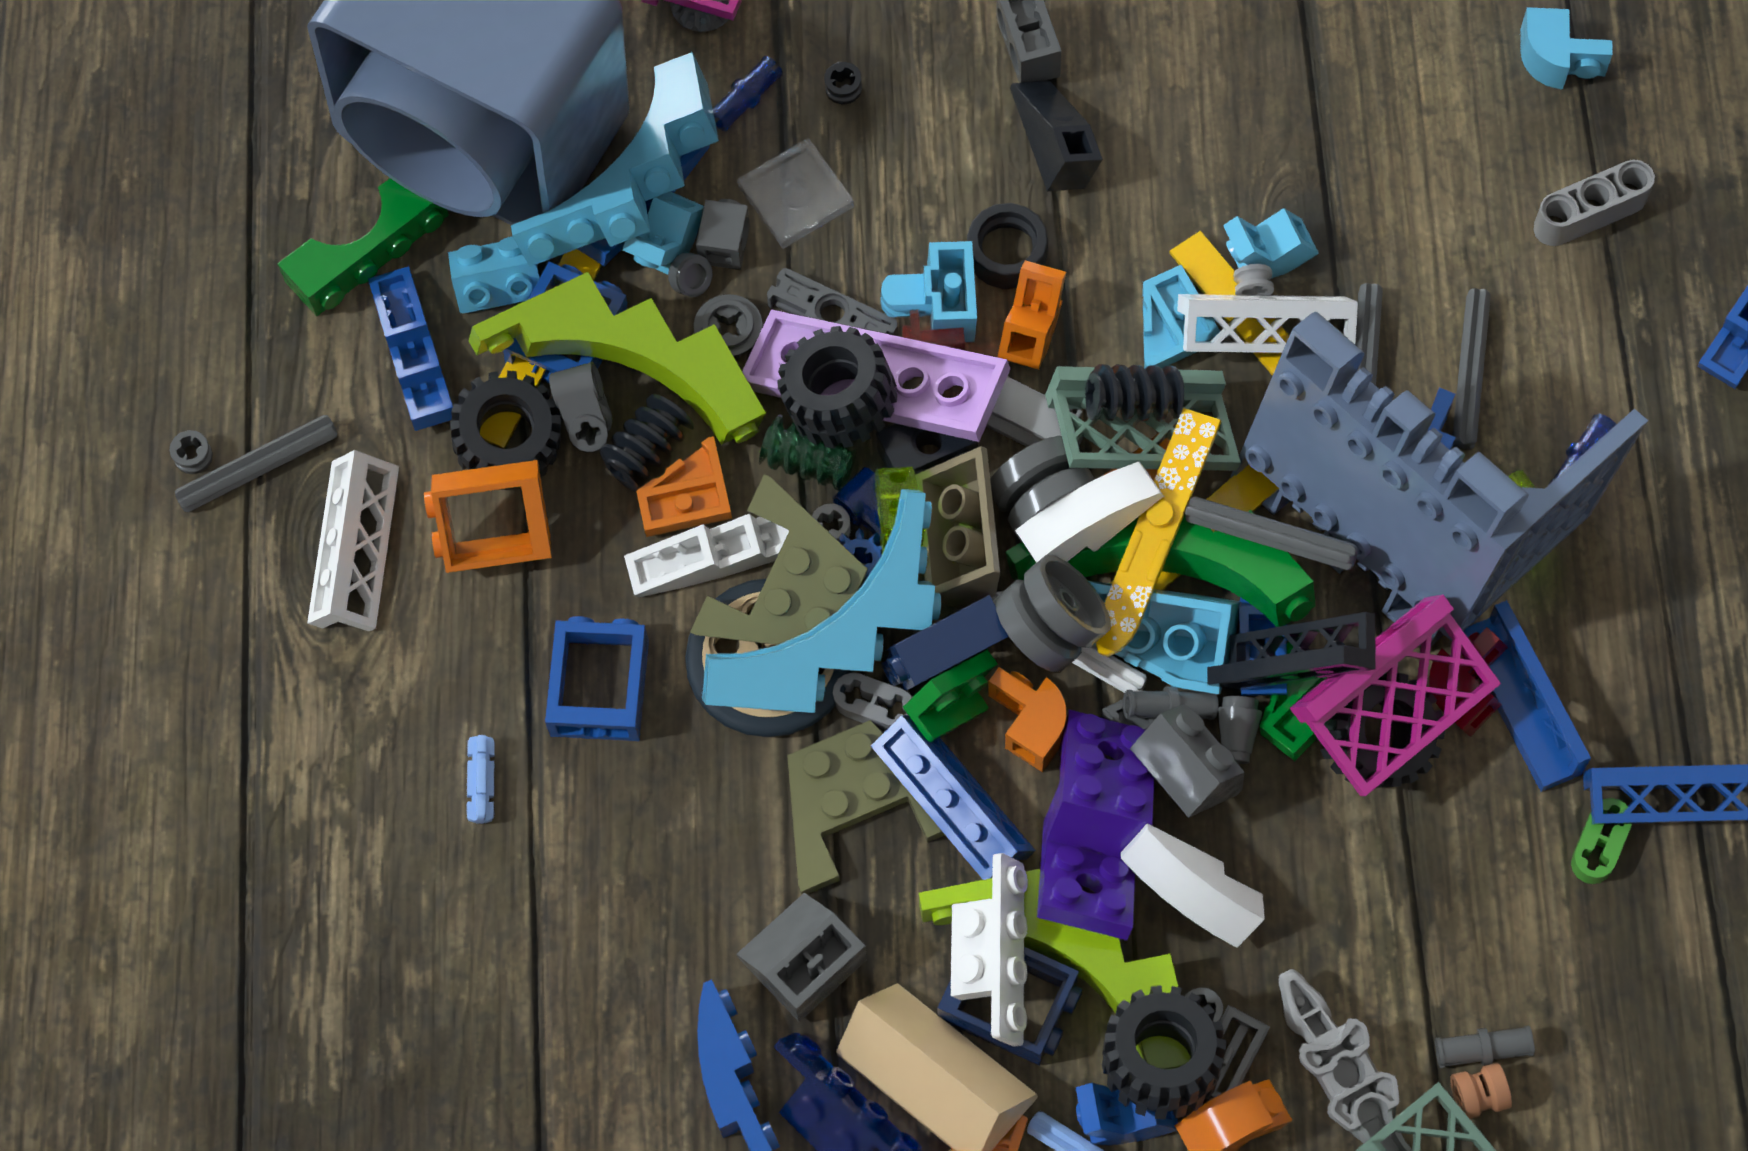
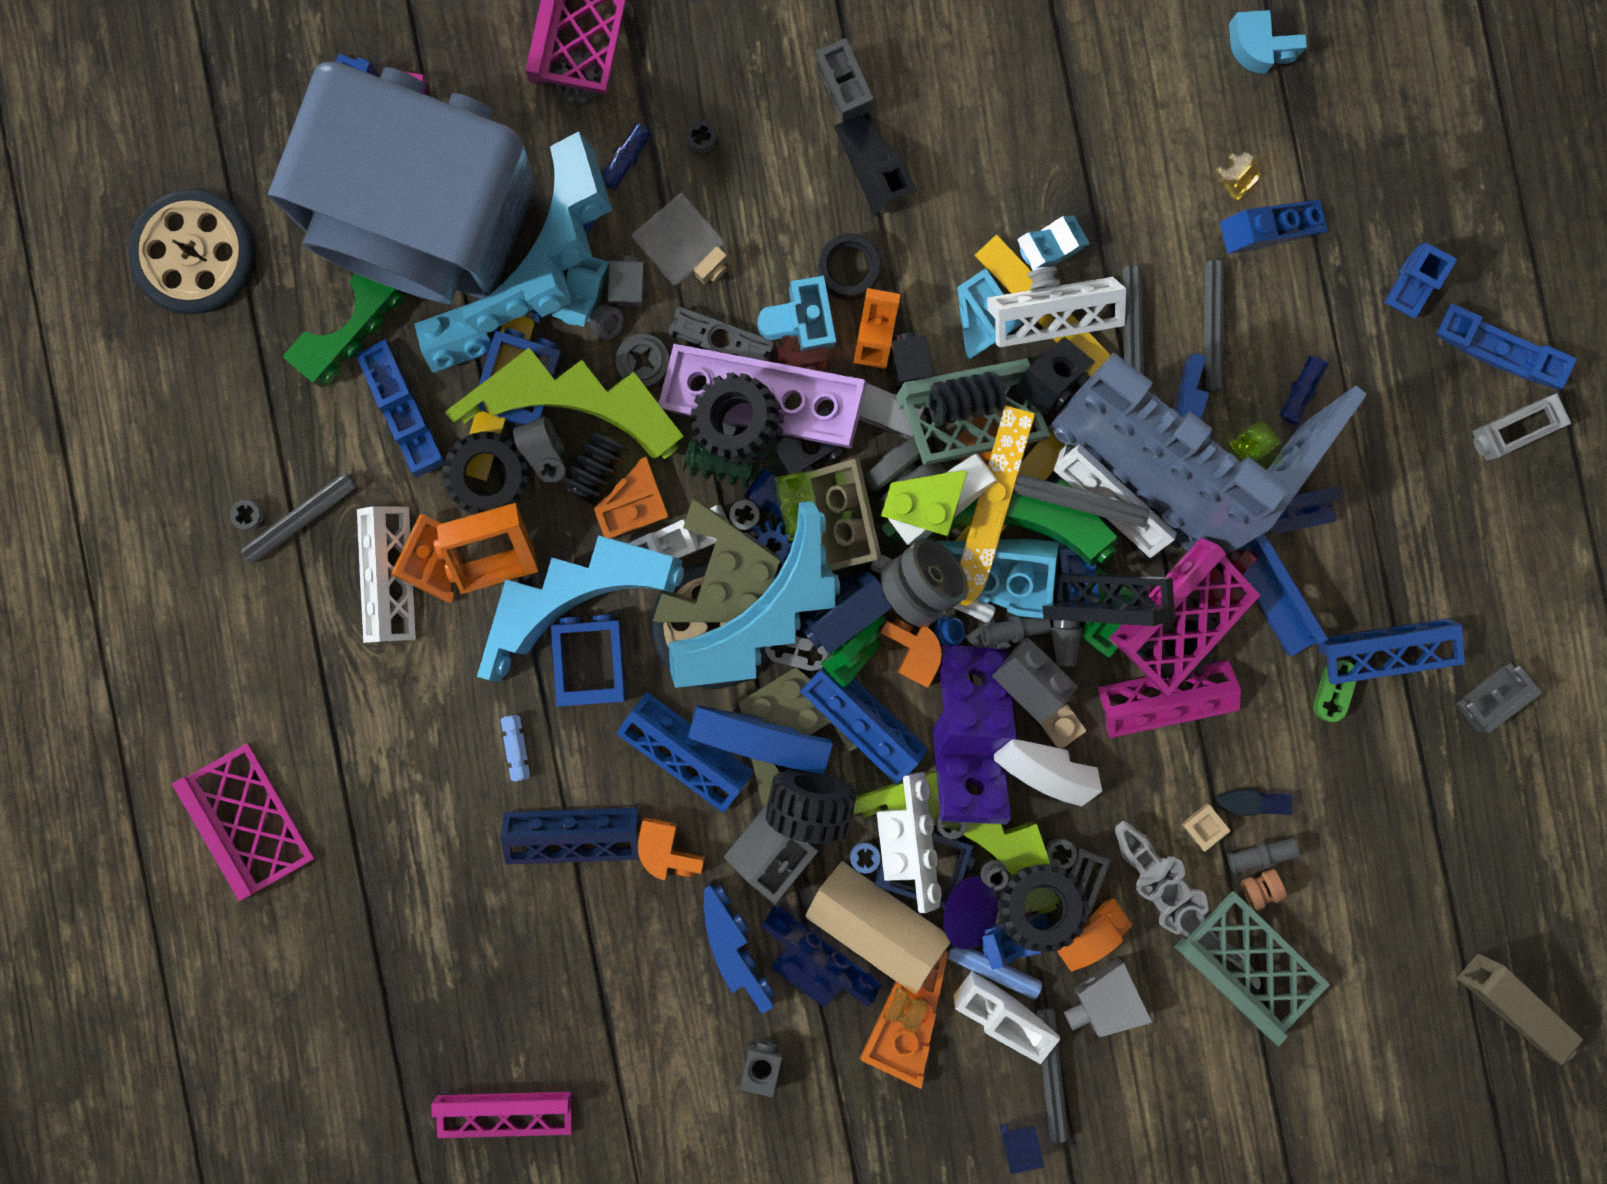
camera: 15 degrees left, 20 degrees up
light grey beam [1533,160,1655,246] -> none
none -> wedge [128,189,254,314]
none -> dark pink fence [172,743,315,901]
none -> orange wing [391,514,454,603]
none -> medium azure arch [477,535,684,682]
none -> dark blue fence [500,808,640,865]
none -> blue fence [616,692,754,813]
none -> orange brick [638,817,705,880]
none -> blue slope [688,705,833,775]
none -> tan plate [694,246,728,285]
none -> black tyre [765,769,857,844]
none -> medium blue bush [850,841,881,874]
none -> lime wing [881,470,968,536]
none -> black brick [889,332,933,391]
none -> blue plate [934,615,965,646]
none -> dark grey bush [936,812,967,839]
none -> dark purple sticker [943,876,998,950]
none -> dark grey pin [980,858,1008,890]
none -> black brick [1015,337,1095,415]
none -> tan plate [1039,704,1086,749]
none -> white fence [1054,444,1176,558]
none -> dark pink fence [1098,660,1241,738]
none -> tan plate [1181,803,1231,852]
none -> clear yellow tile [1216,152,1260,201]
none -> black piece [1216,789,1292,816]
none -> blue slope [1220,200,1328,254]
none -> clear blue bracket [1269,486,1342,535]

